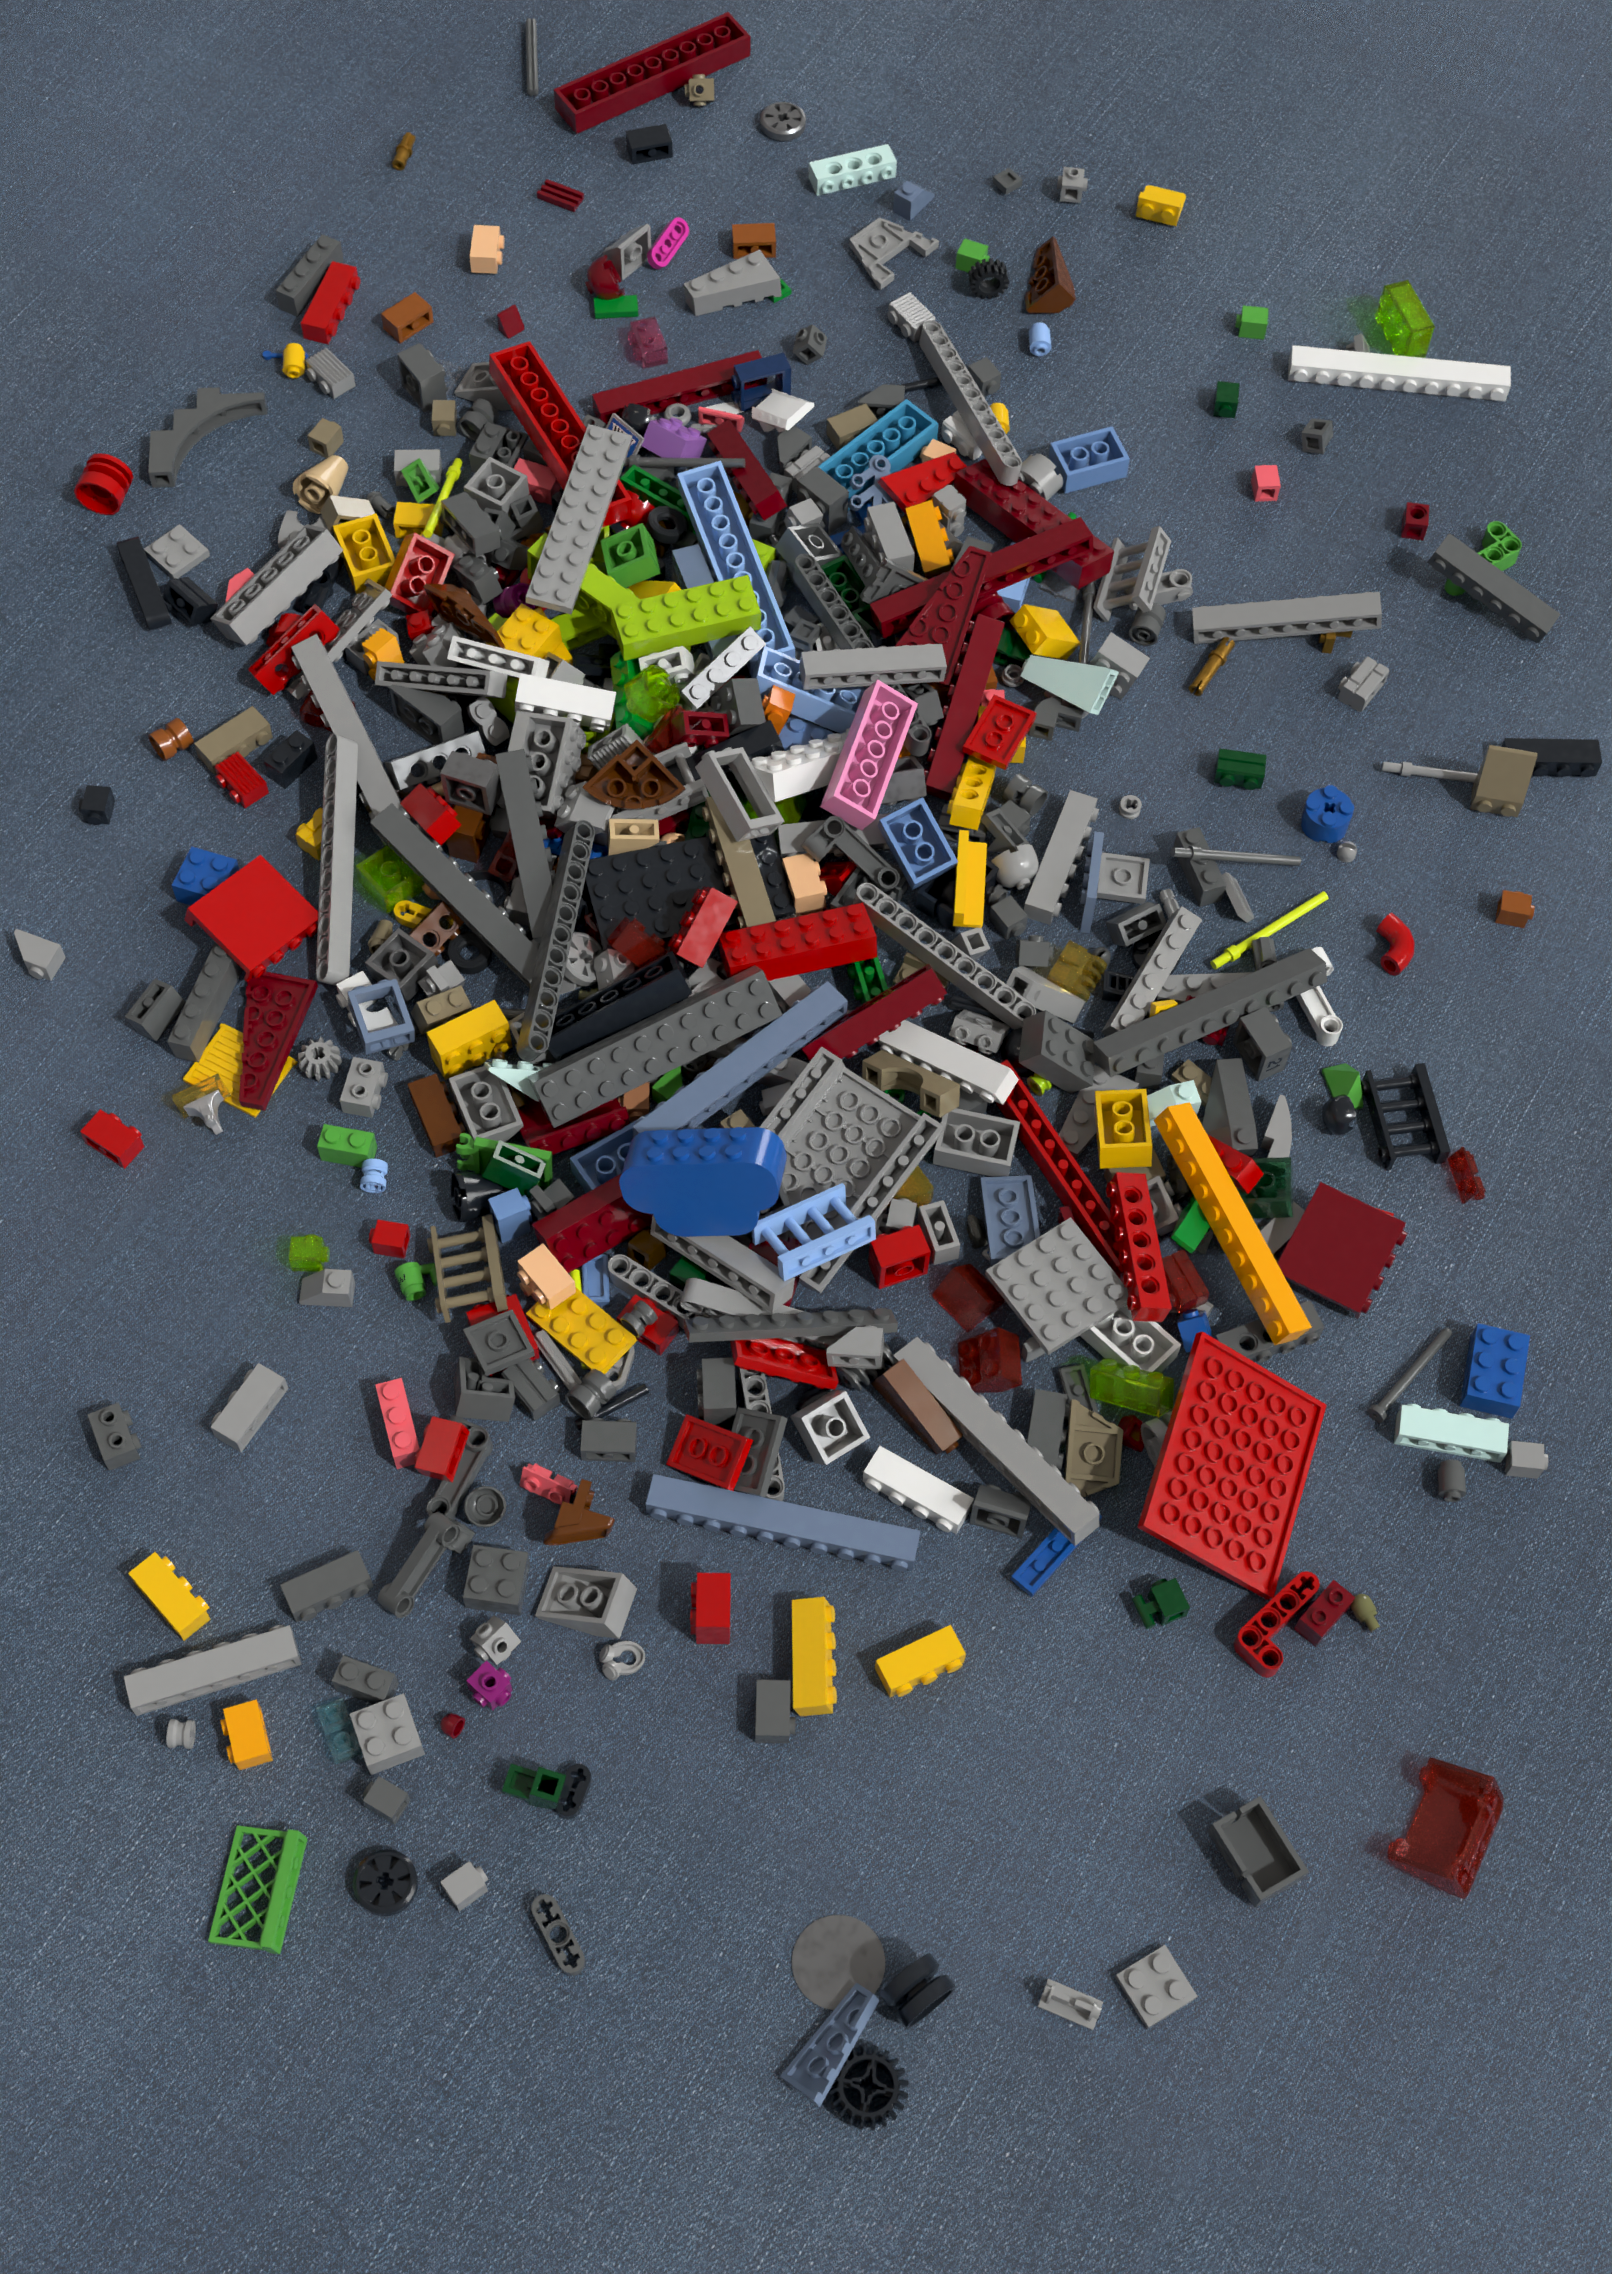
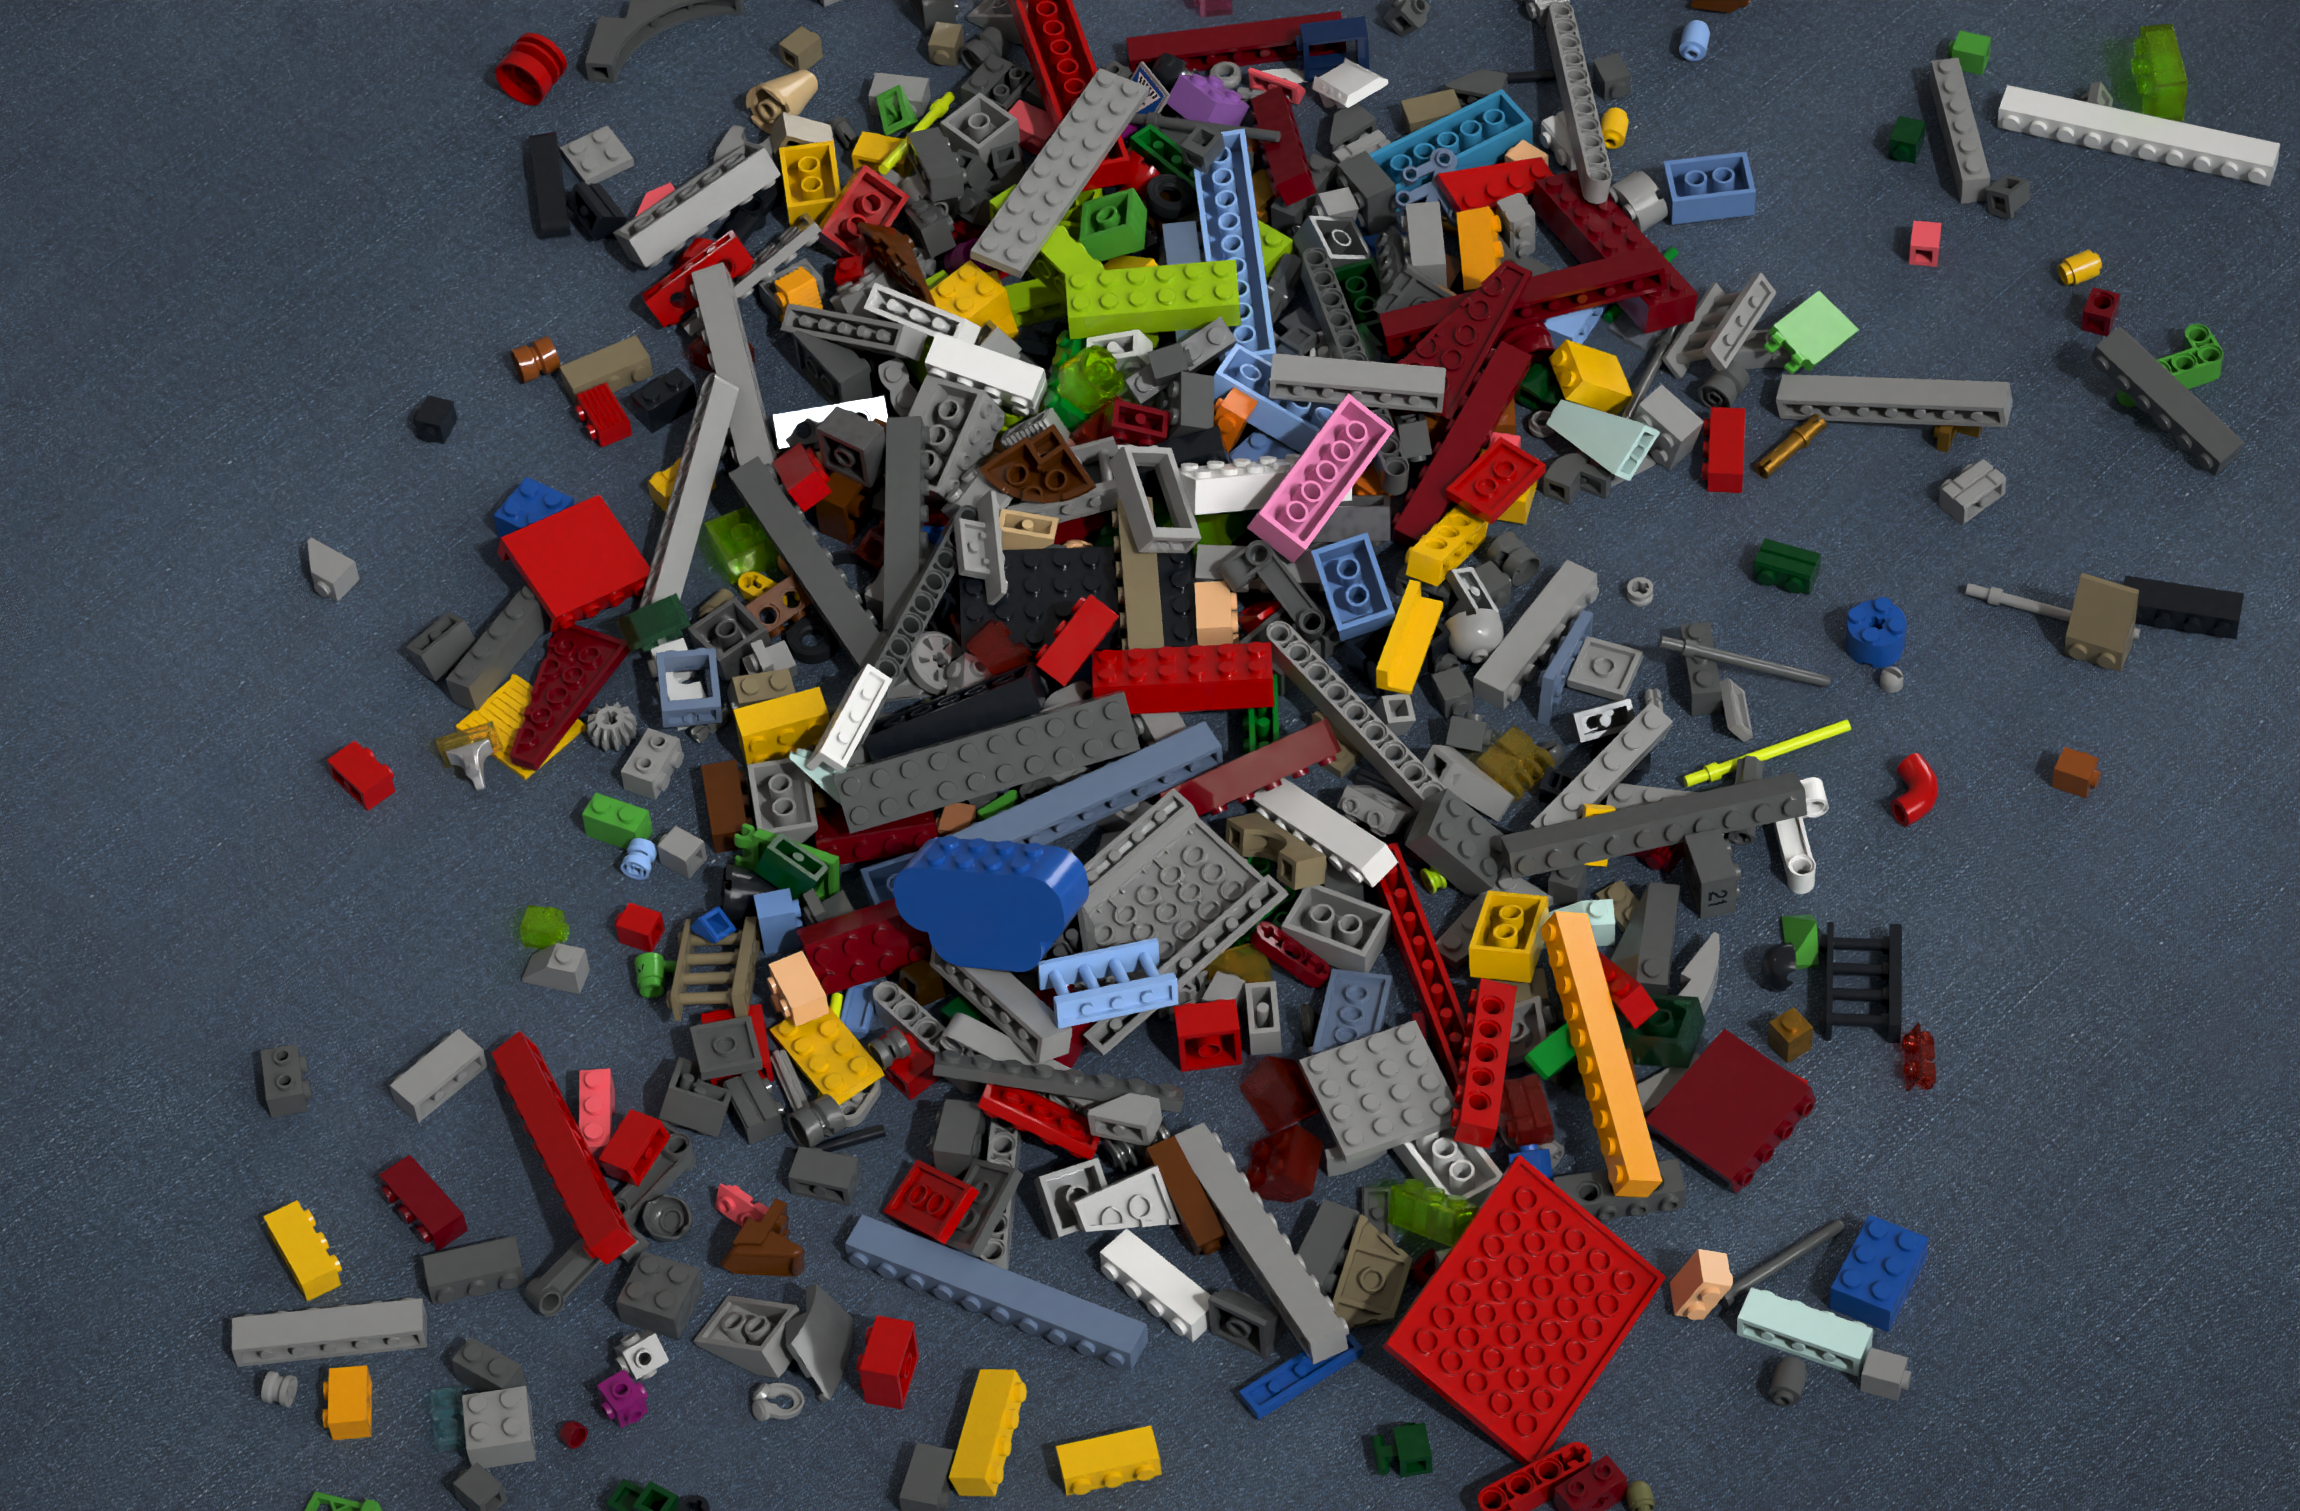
camera: 20 degrees right, 10 degrees down
none -> dark red brick [379,1154,468,1252]
none -> red brick [491,1031,636,1265]
none -> clear green brick [617,593,691,653]
none -> light grey brick [657,825,707,879]
none -> blue slope [690,906,737,944]
none -> dark grey slope [786,1283,853,1403]
none -> white fence [806,663,893,773]
none -> light grey bracket [954,490,1008,605]
none -> wing [1070,1165,1180,1232]
none -> dark grey brick [1147,342,1194,386]
none -> dark grey brick [1181,123,1225,174]
none -> dark red beam [1250,921,1331,988]
none -> light nougat brick [1670,1249,1733,1320]
none -> red brick [1702,407,1746,493]
none -> tile [1763,291,1859,374]
none -> pearl gold brick [1768,1007,1813,1064]
none -> light grey brick [1929,58,1990,204]
none -> yellow brick [2057,249,2102,286]

